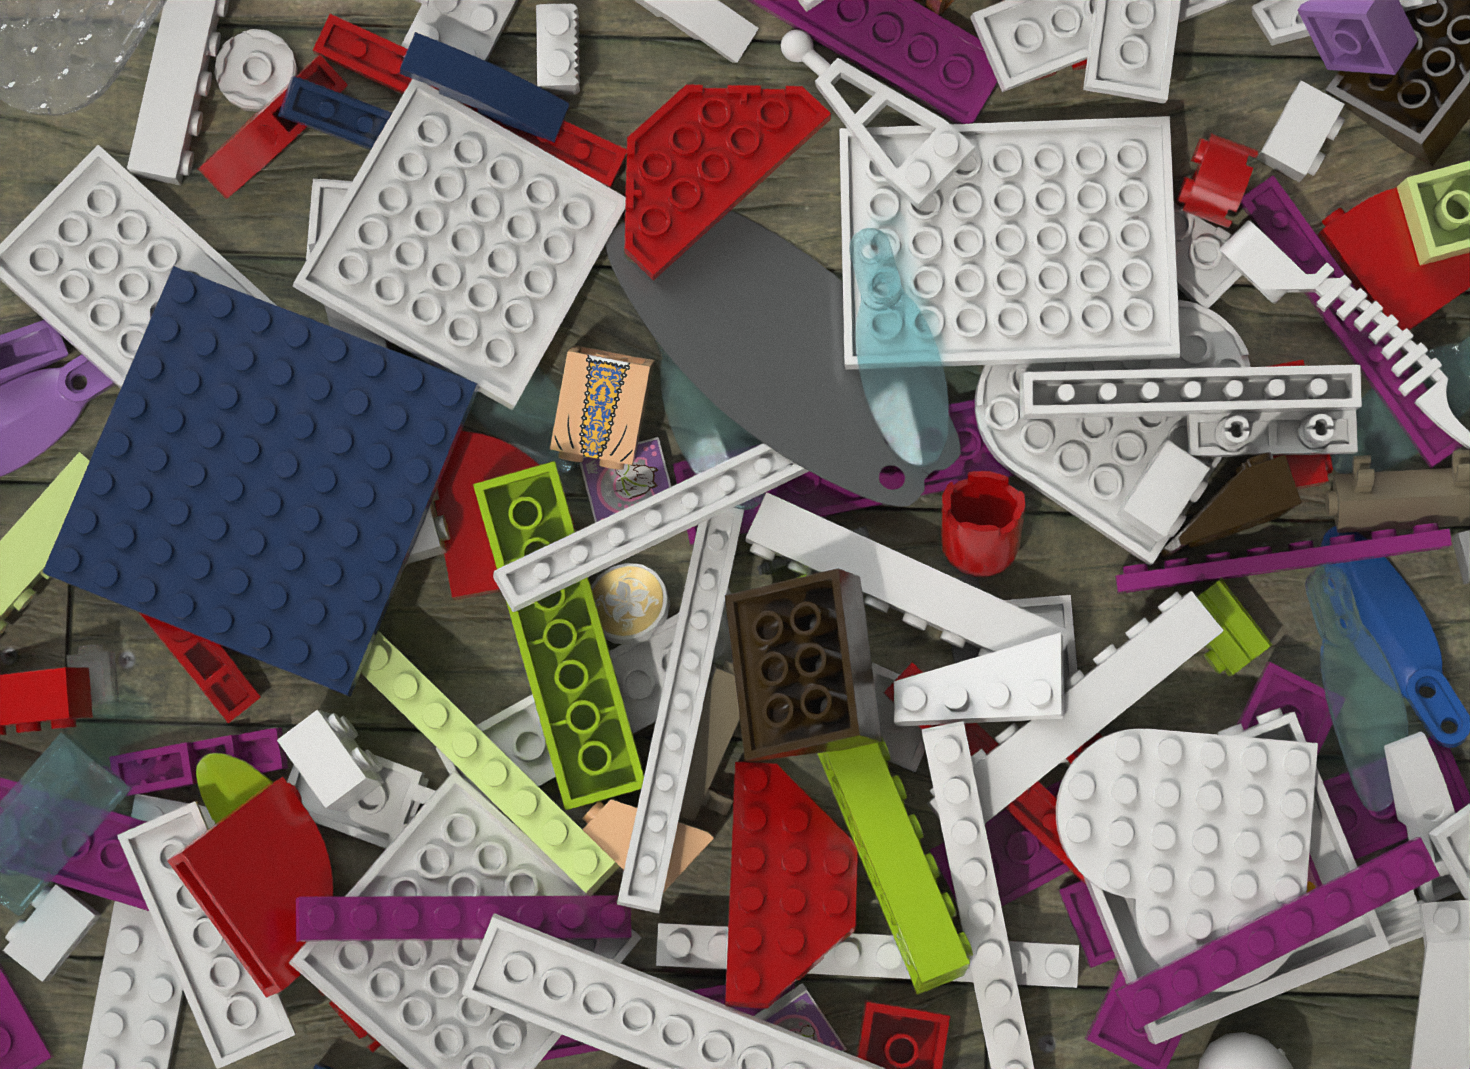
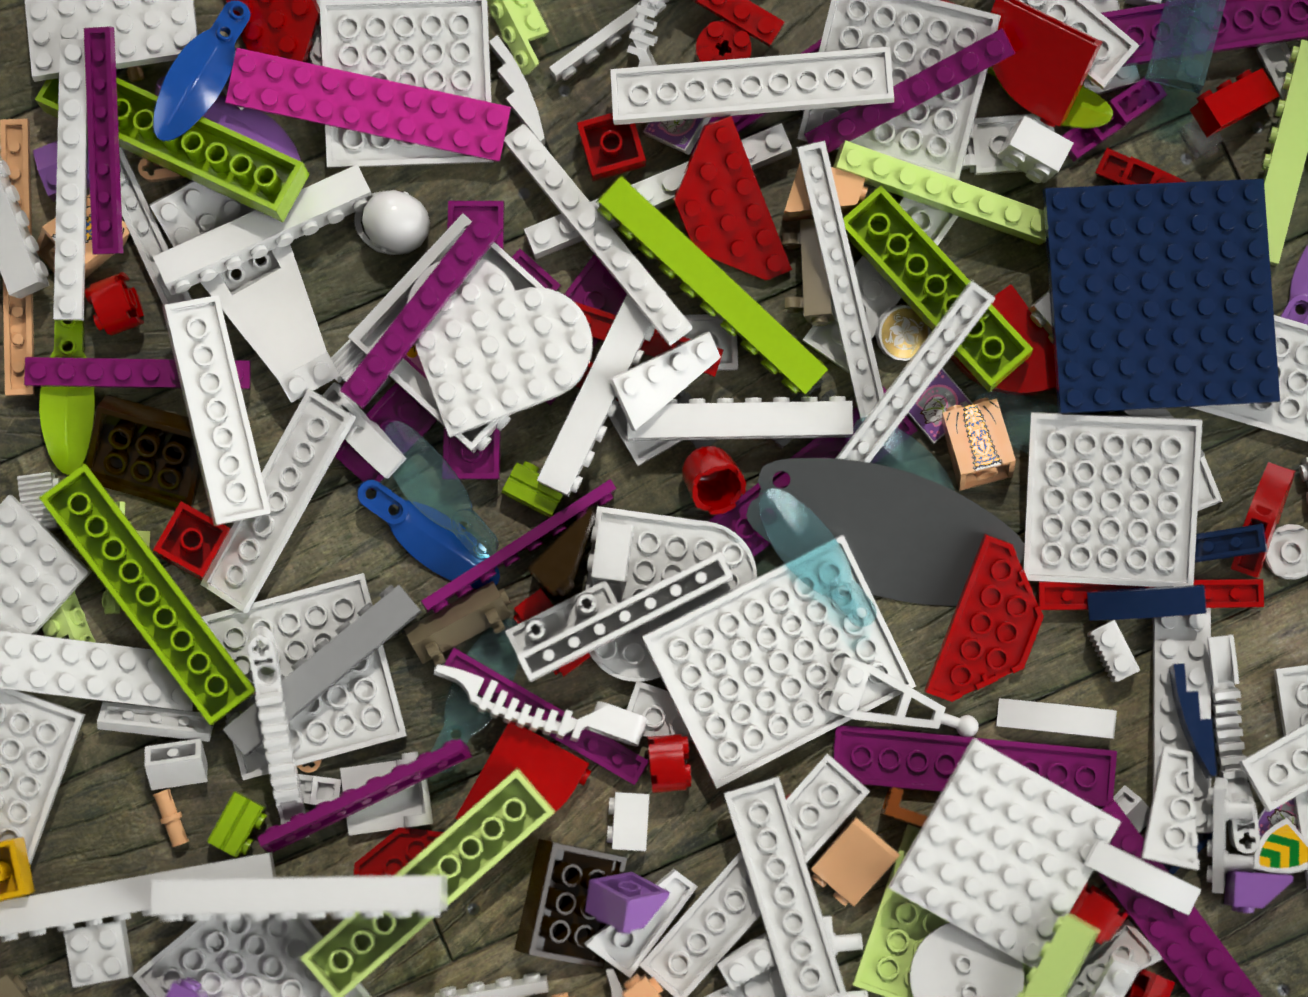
camera: 155 degrees right, 0 degrees up
dark brown slope [725,568,882,761] -> none

